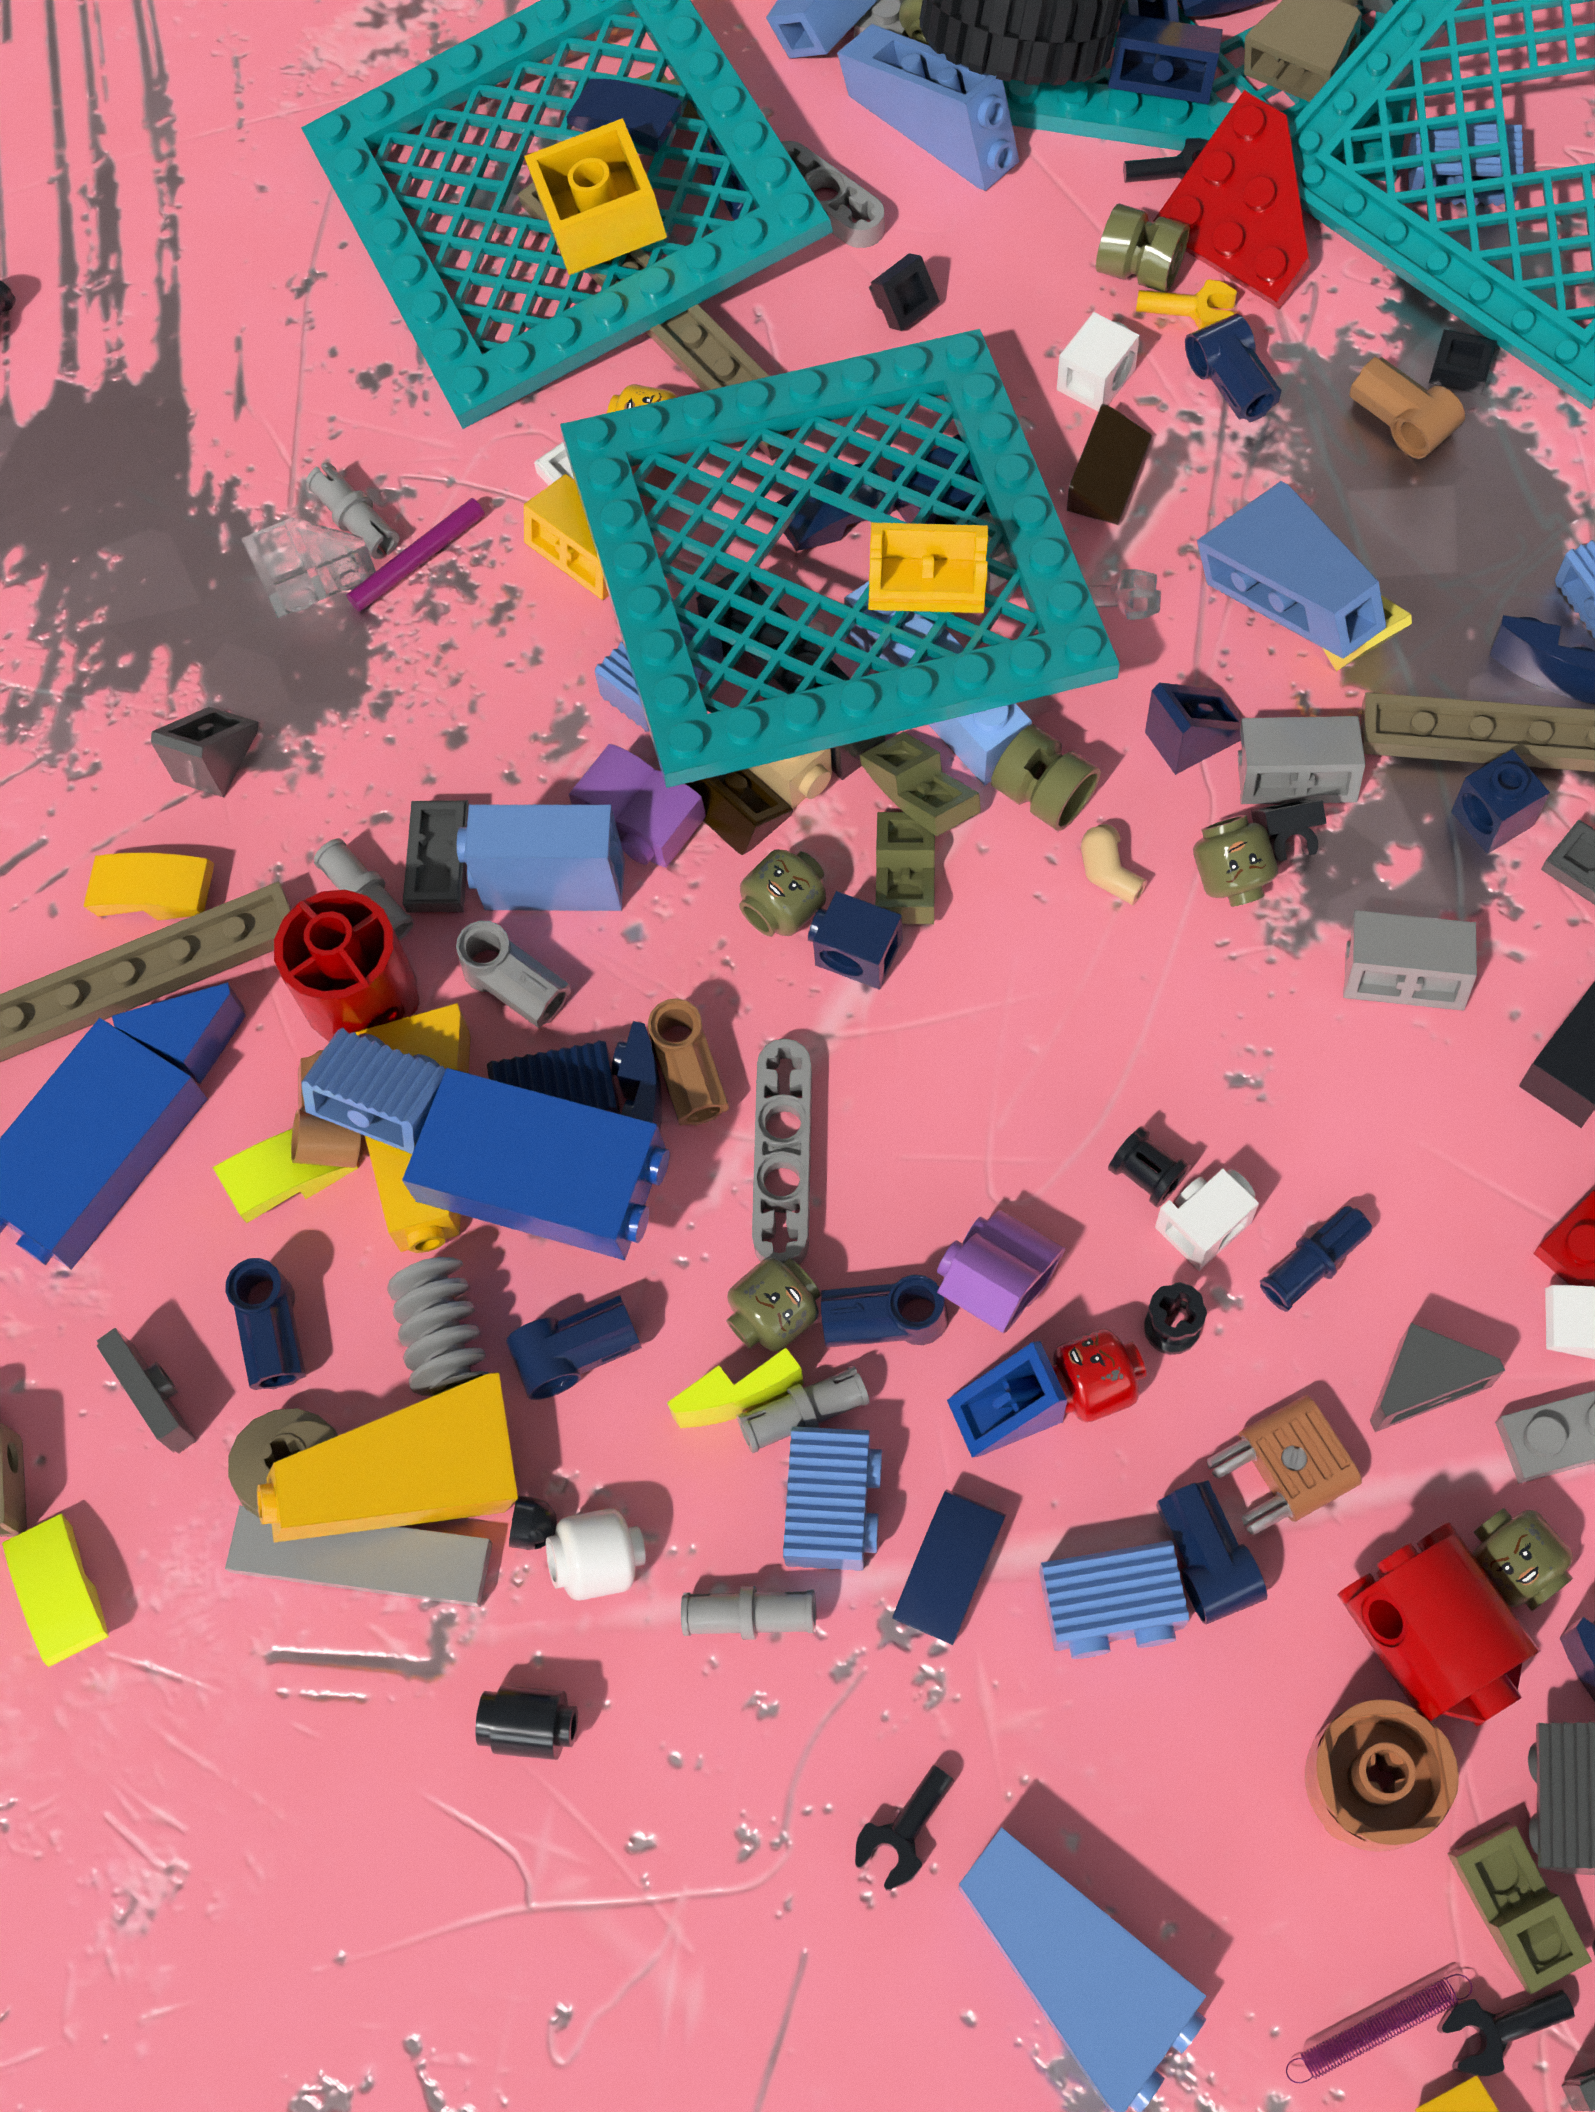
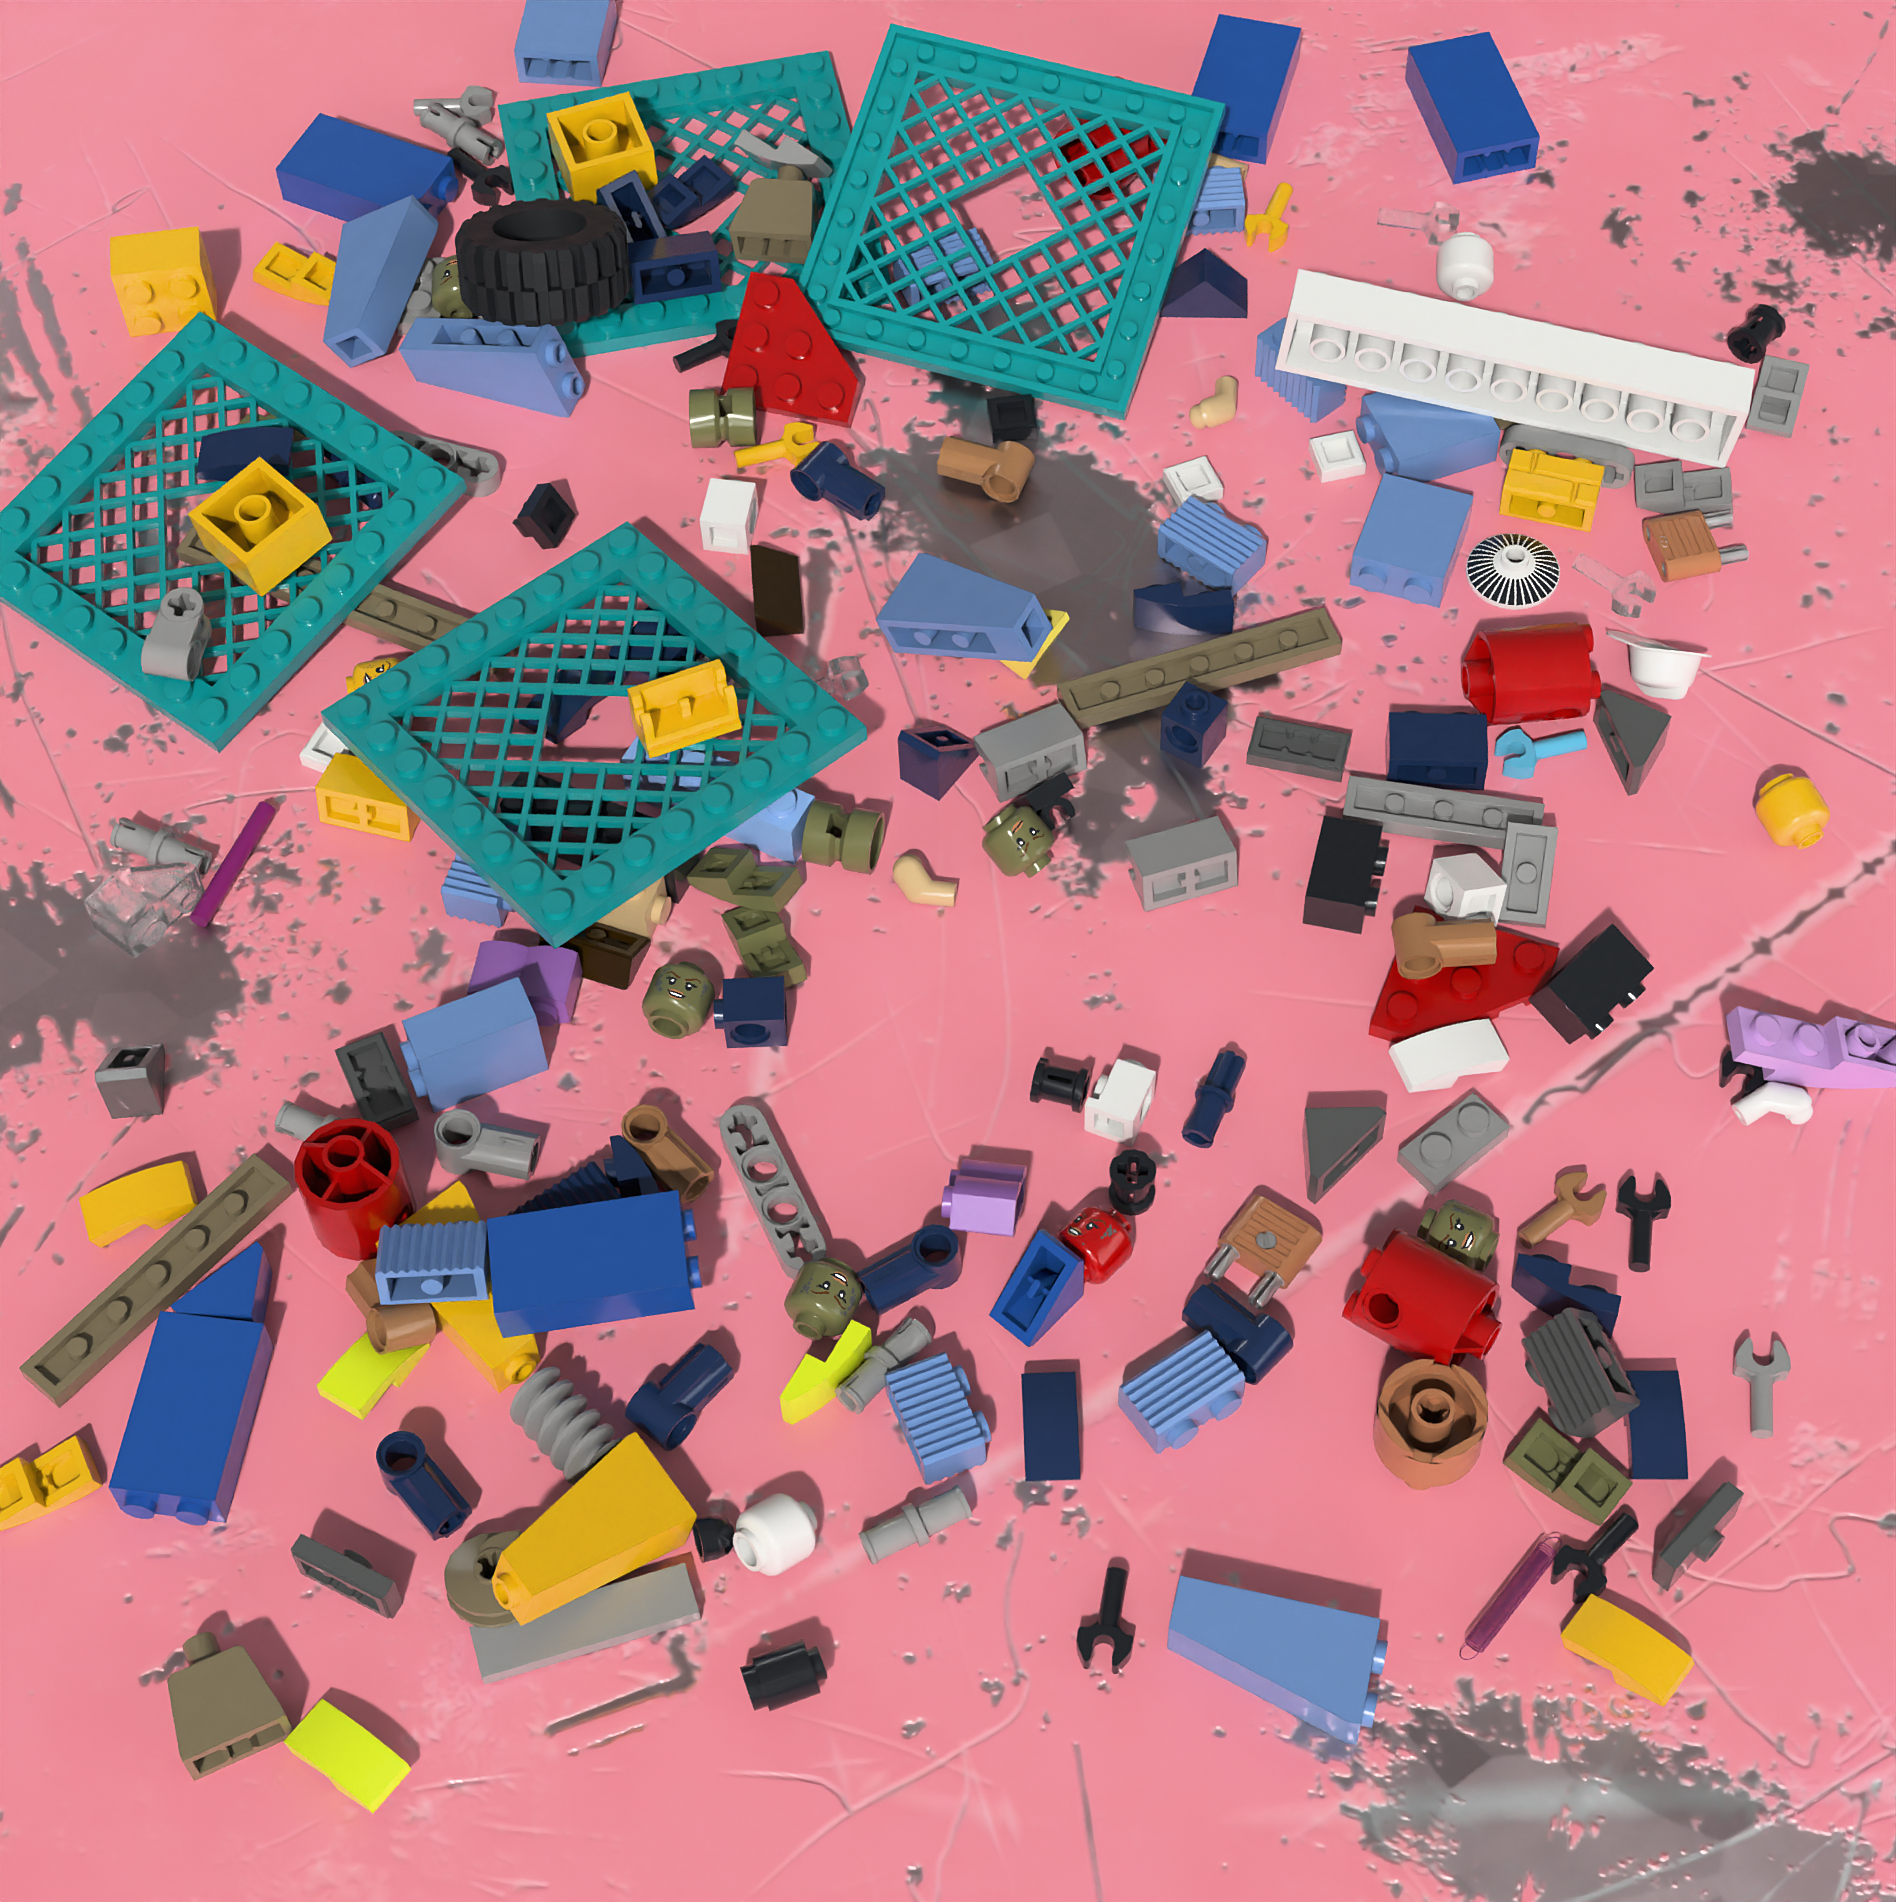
camera: 30 degrees left, 10 degrees down
none -> light grey piece [141,587,212,681]

